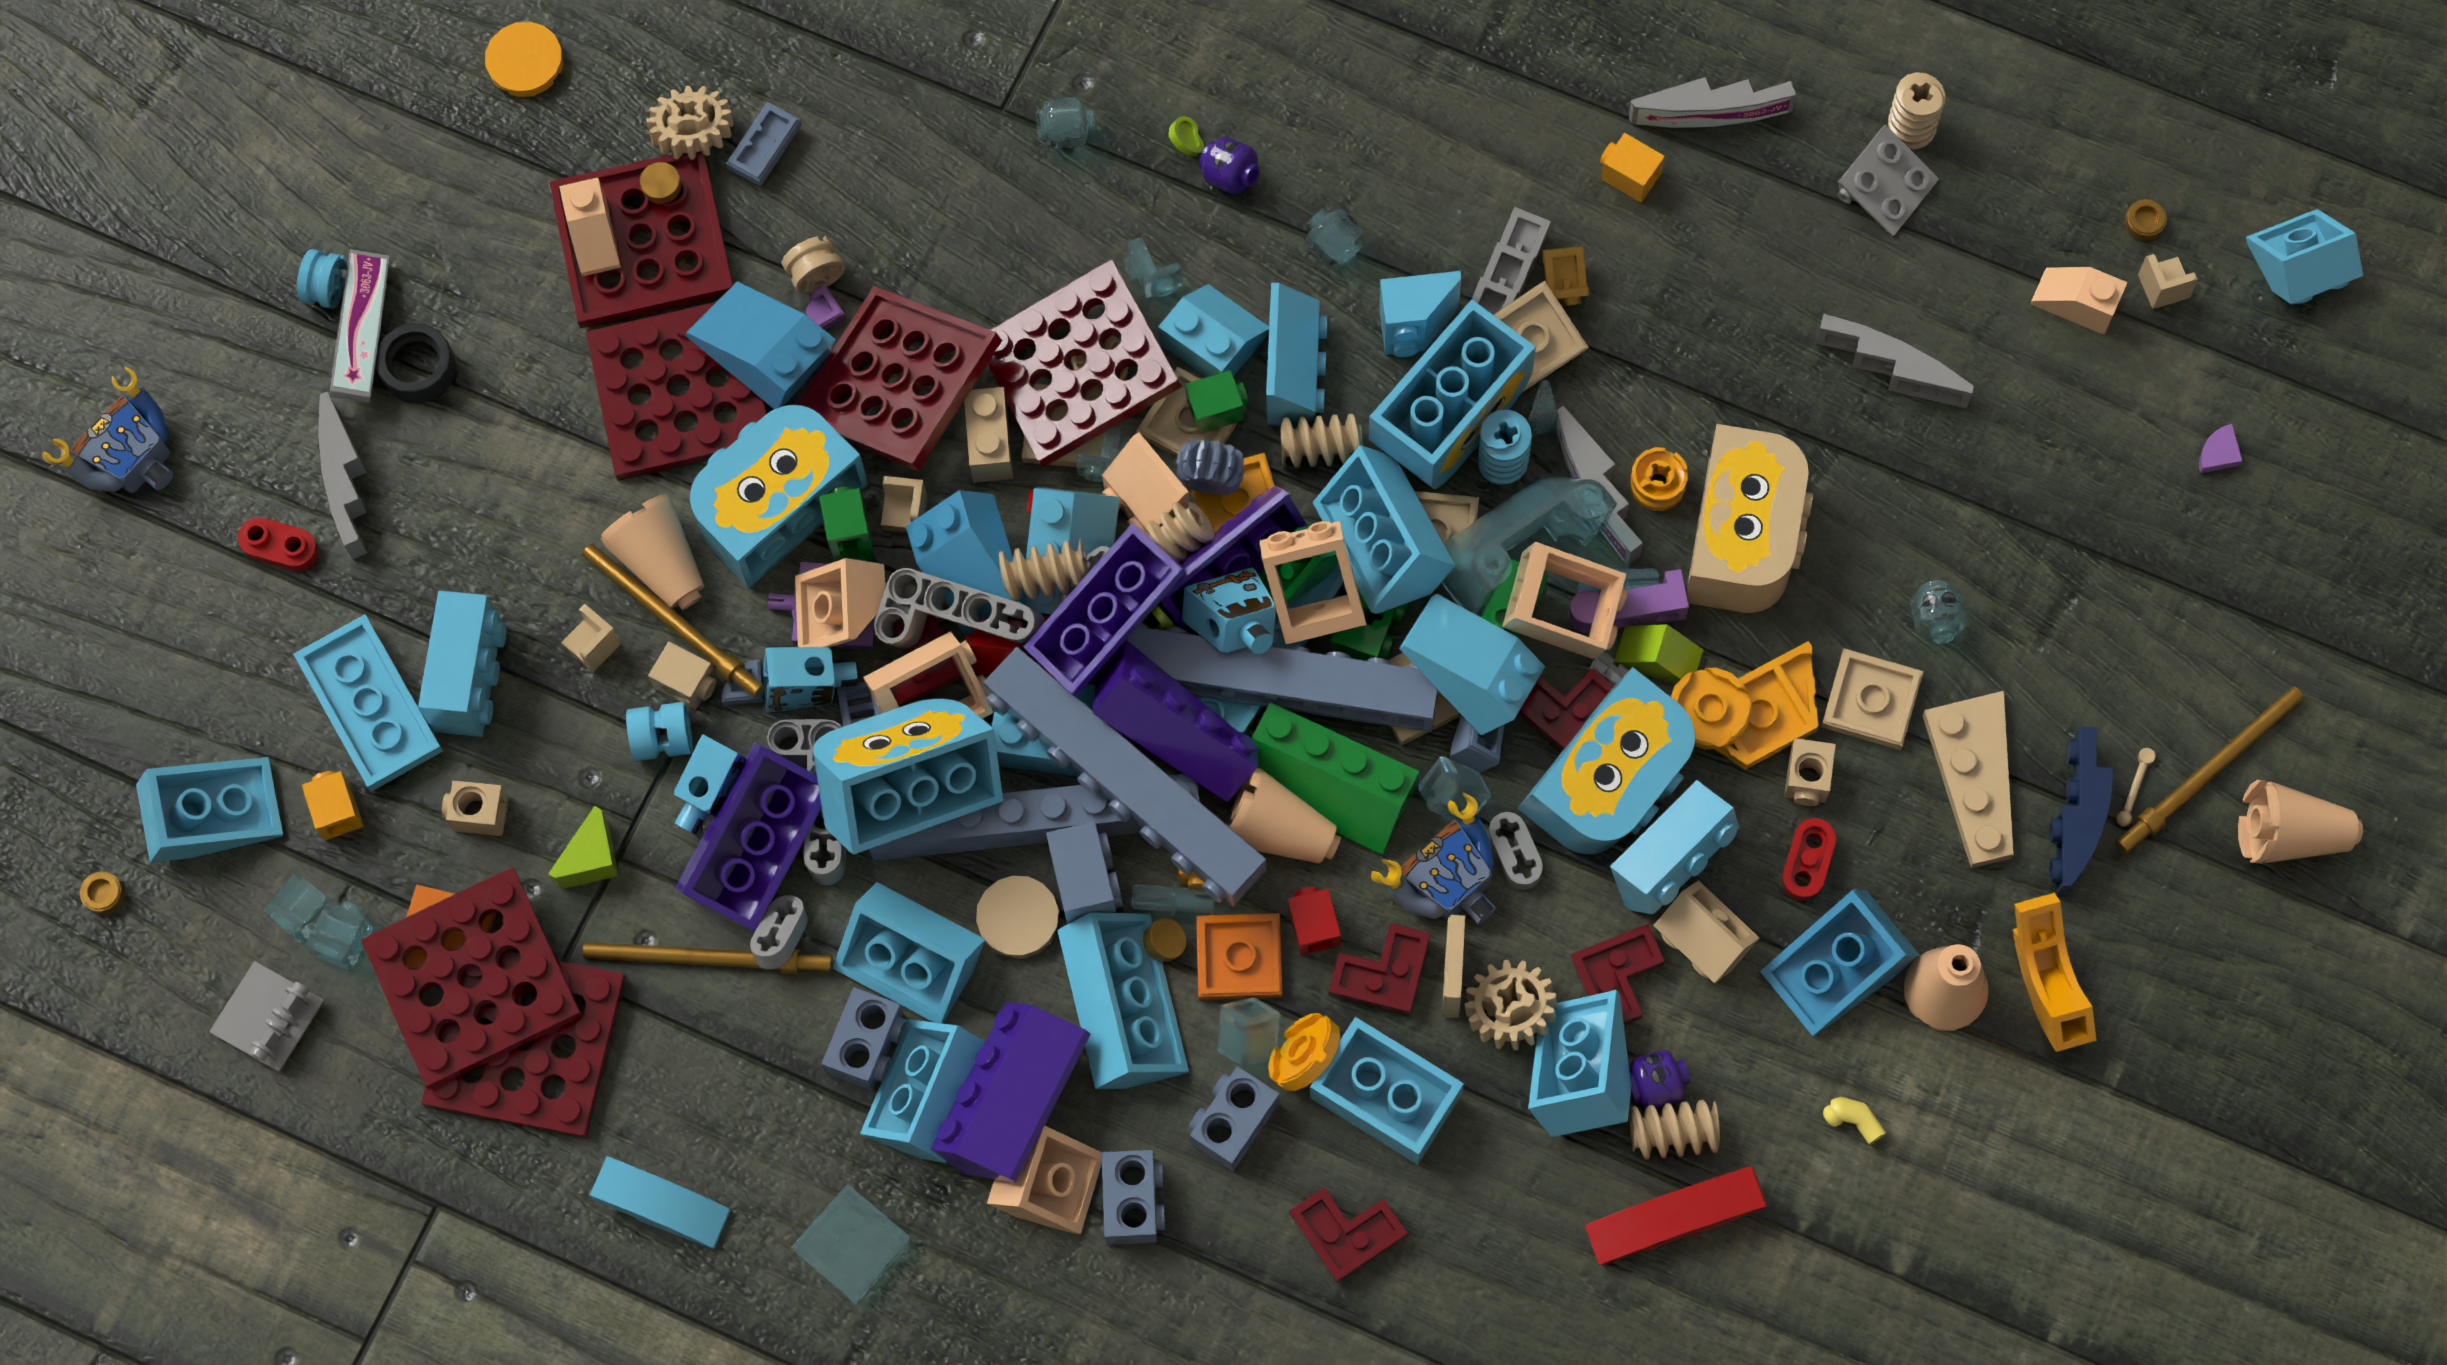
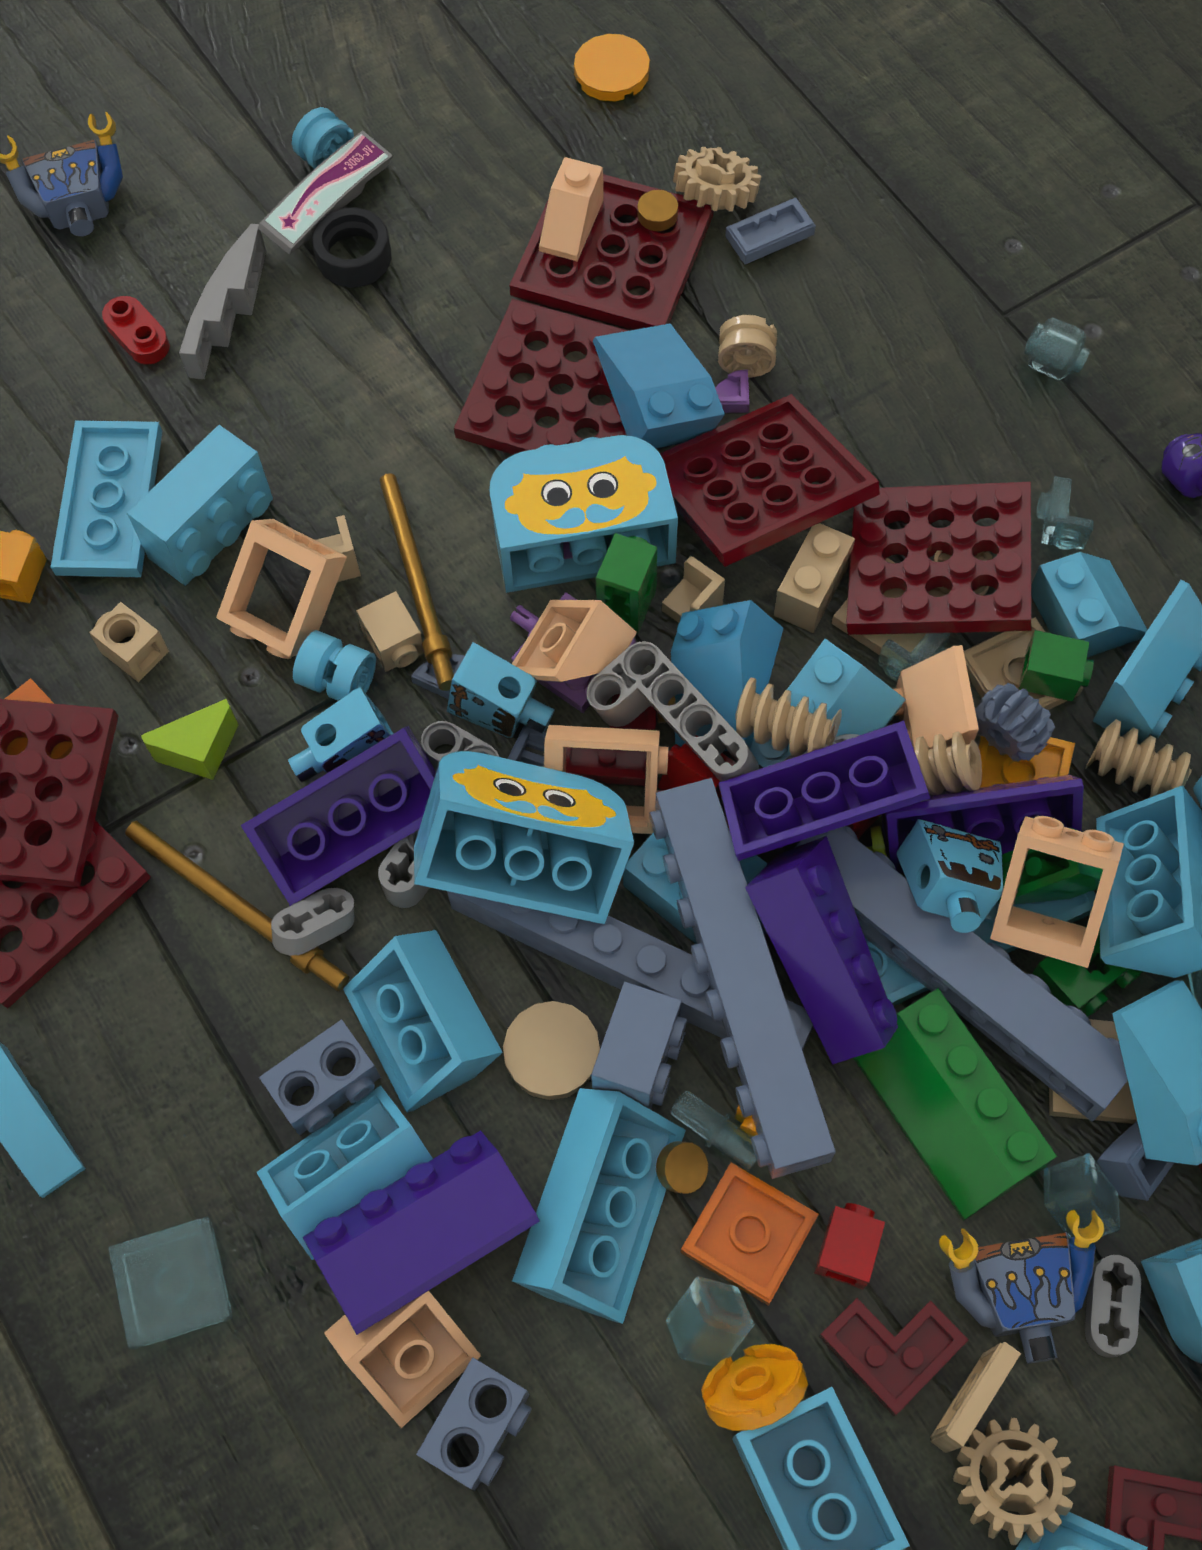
camera: 30 degrees right, 5 degrees down
light nougat cone [600,494,704,610] -> none
lime piece [1168,116,1204,157] -> none
sand blue brick [1188,1066,1280,1172] -> none
light nougat cone [1226,767,1341,864] -> none
none -> light nougat window [216,519,347,659]

